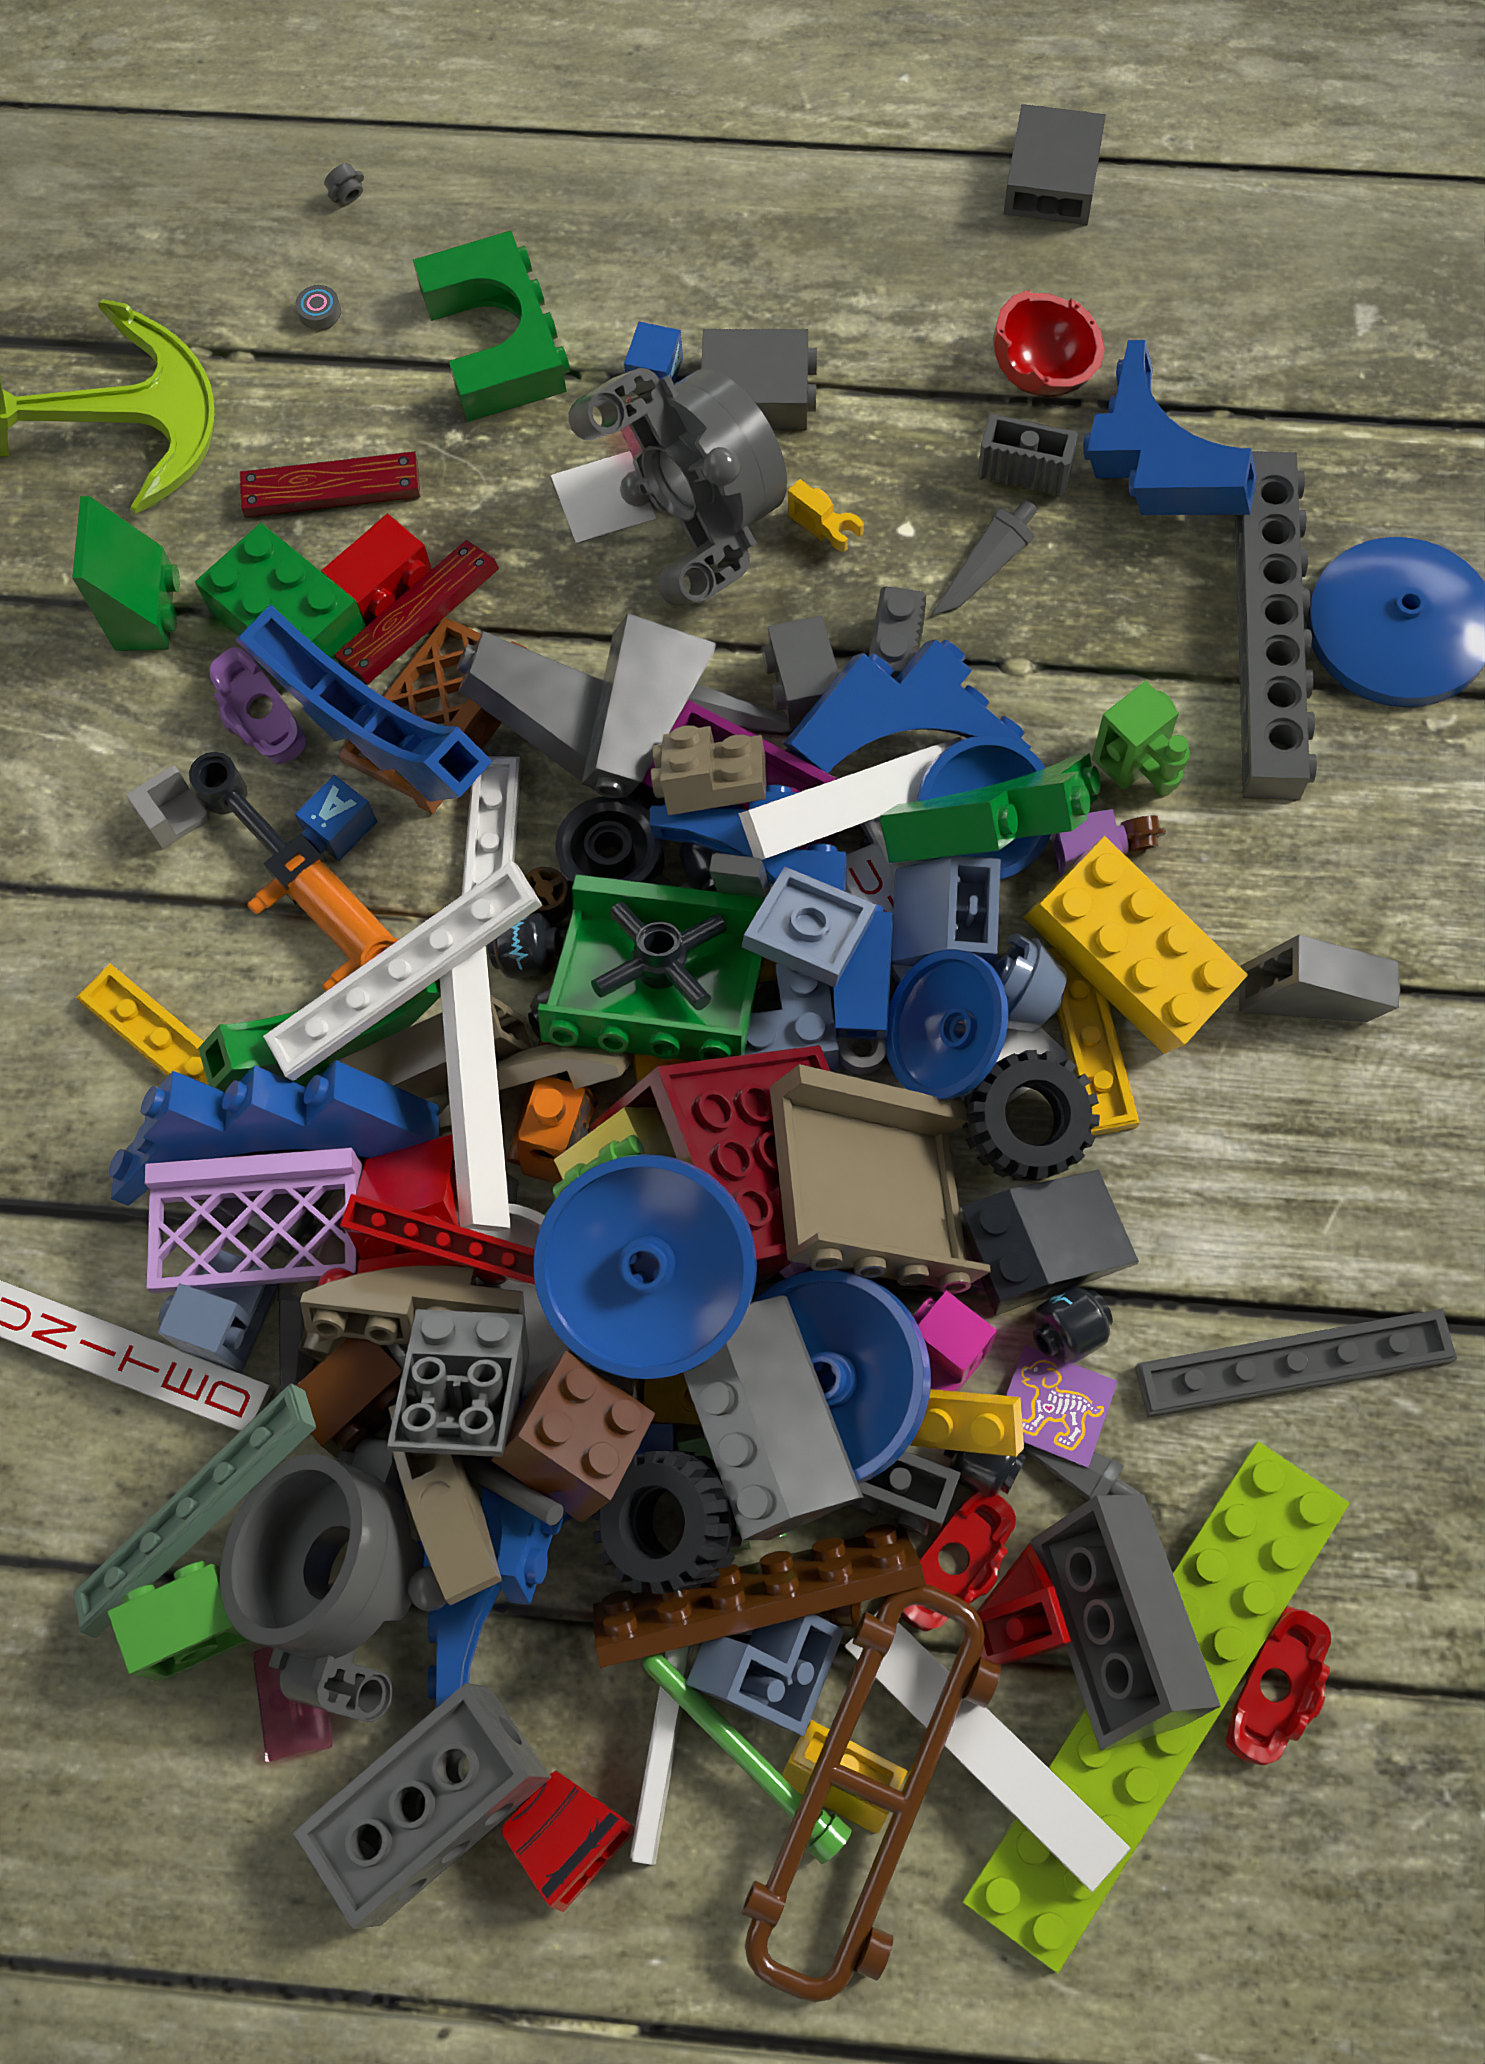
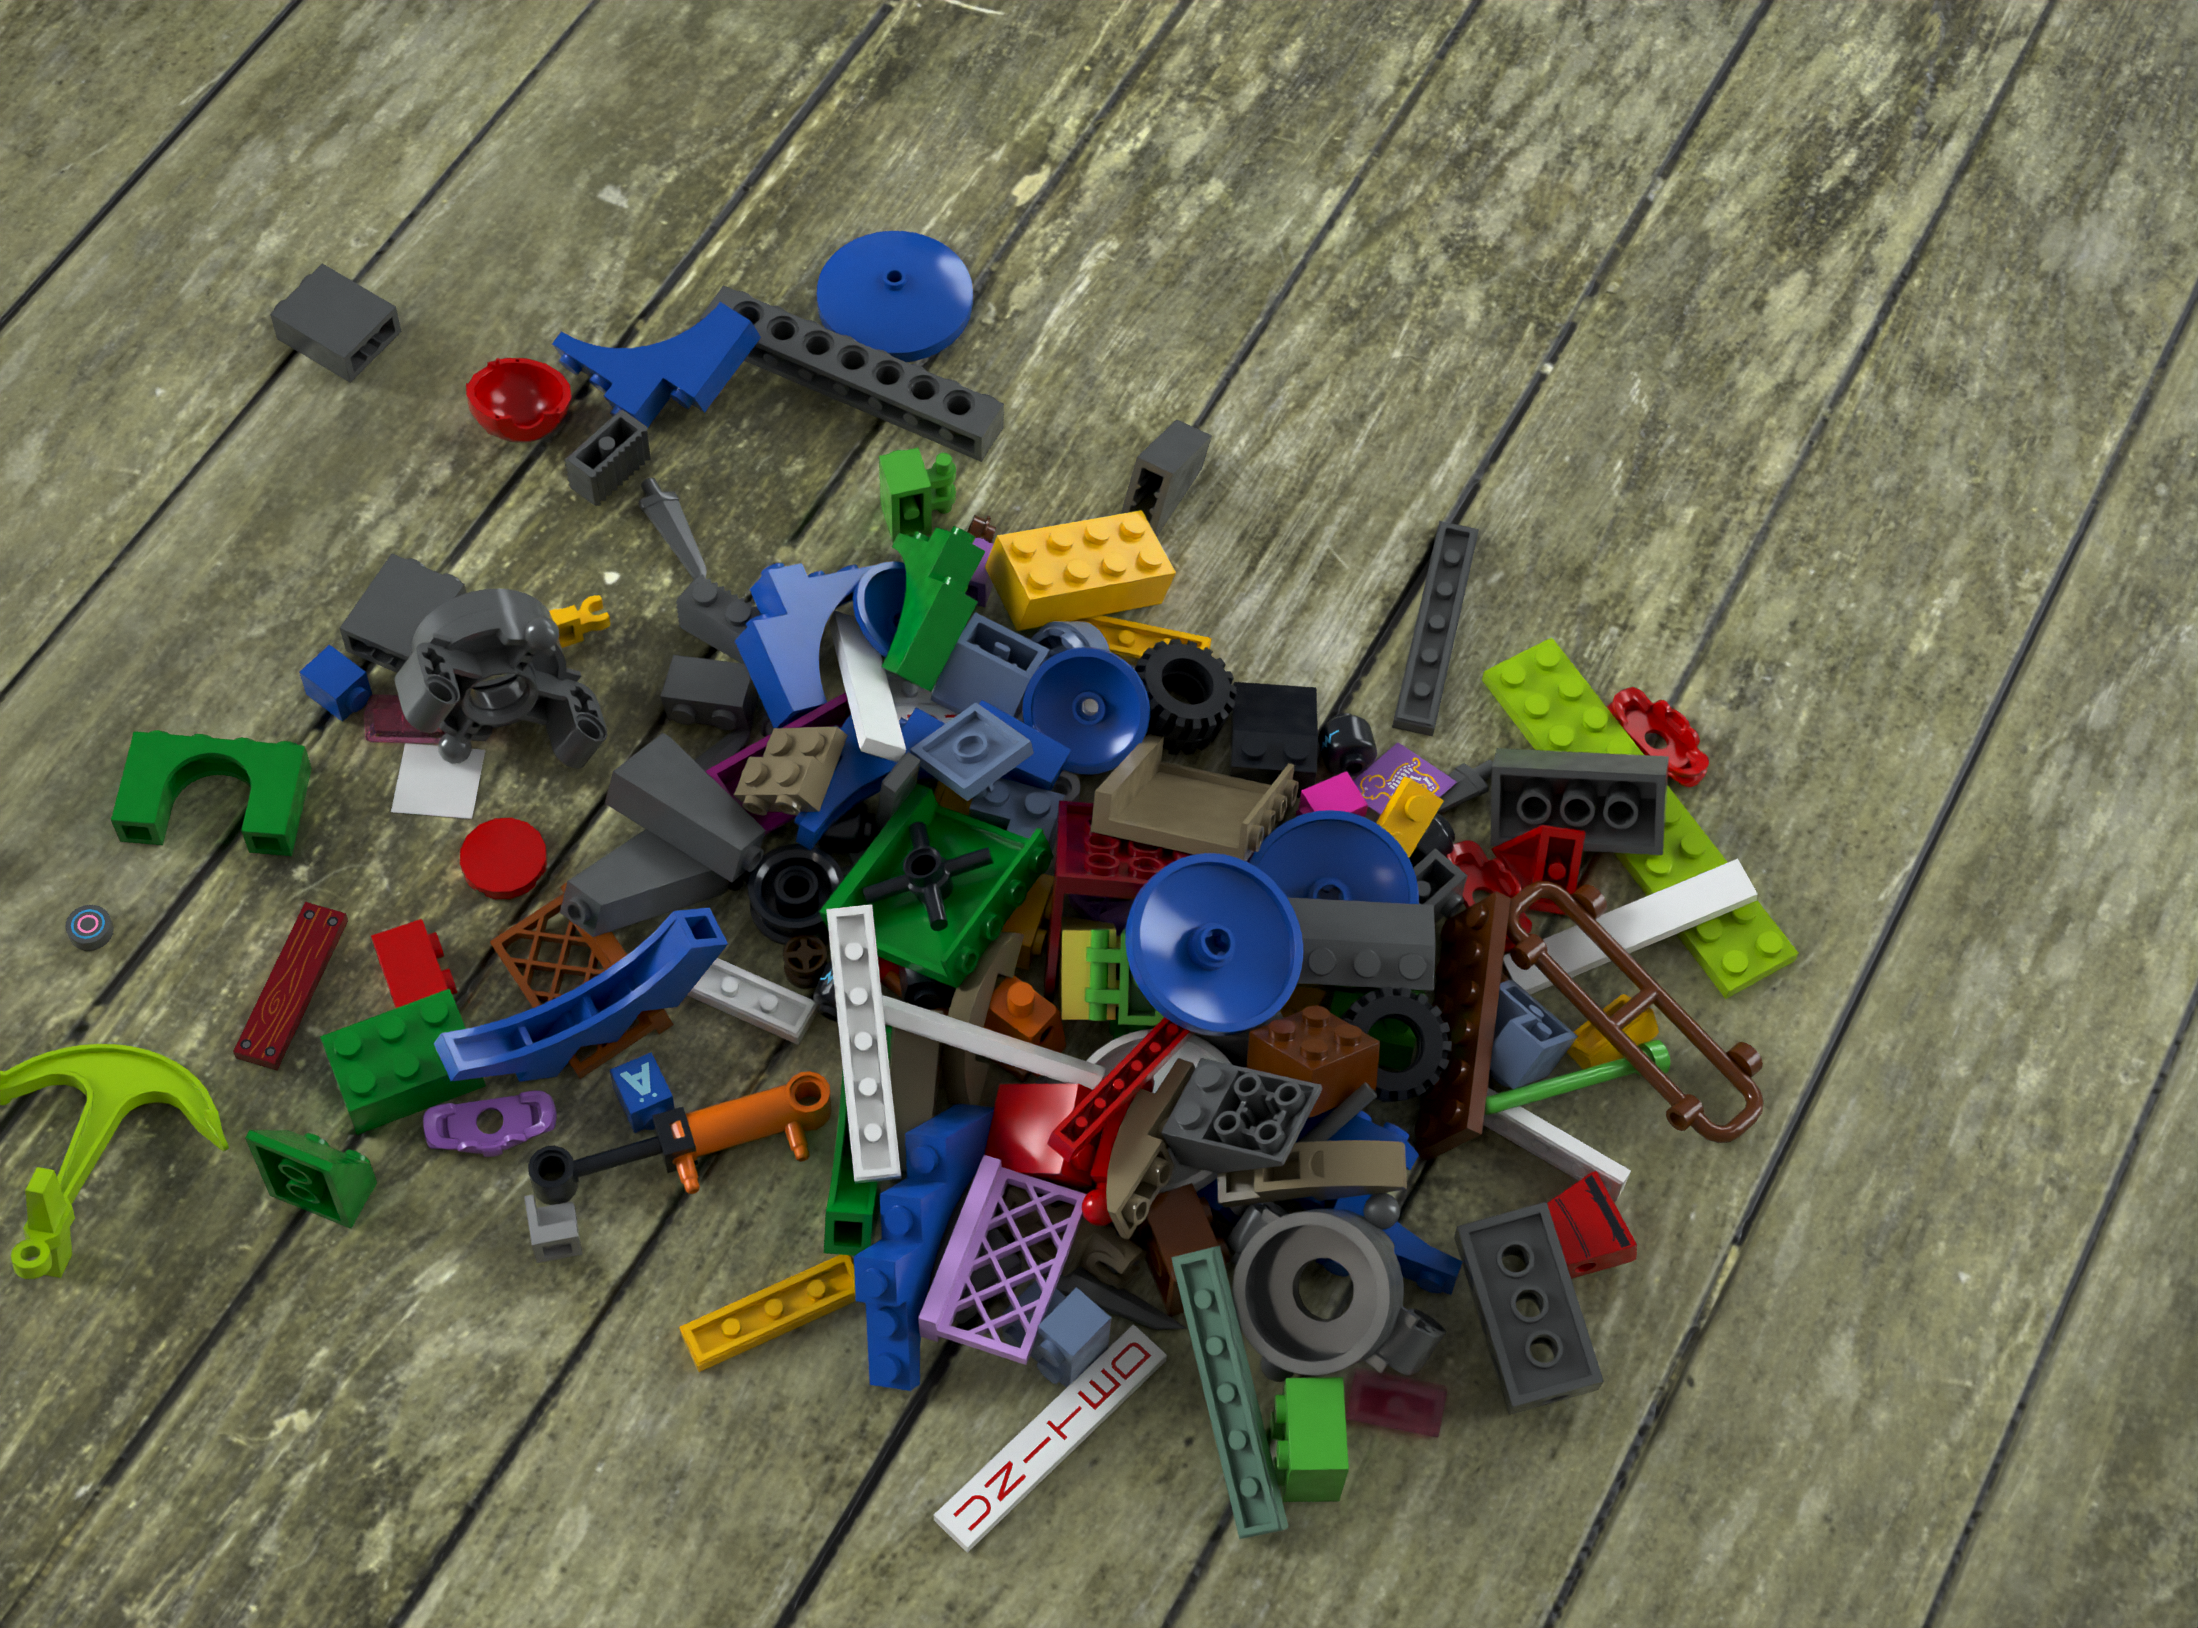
camera: 75 degrees left, 10 degrees down
dark red tile [334,540,499,685] -> none
none -> red tile [460,818,547,900]

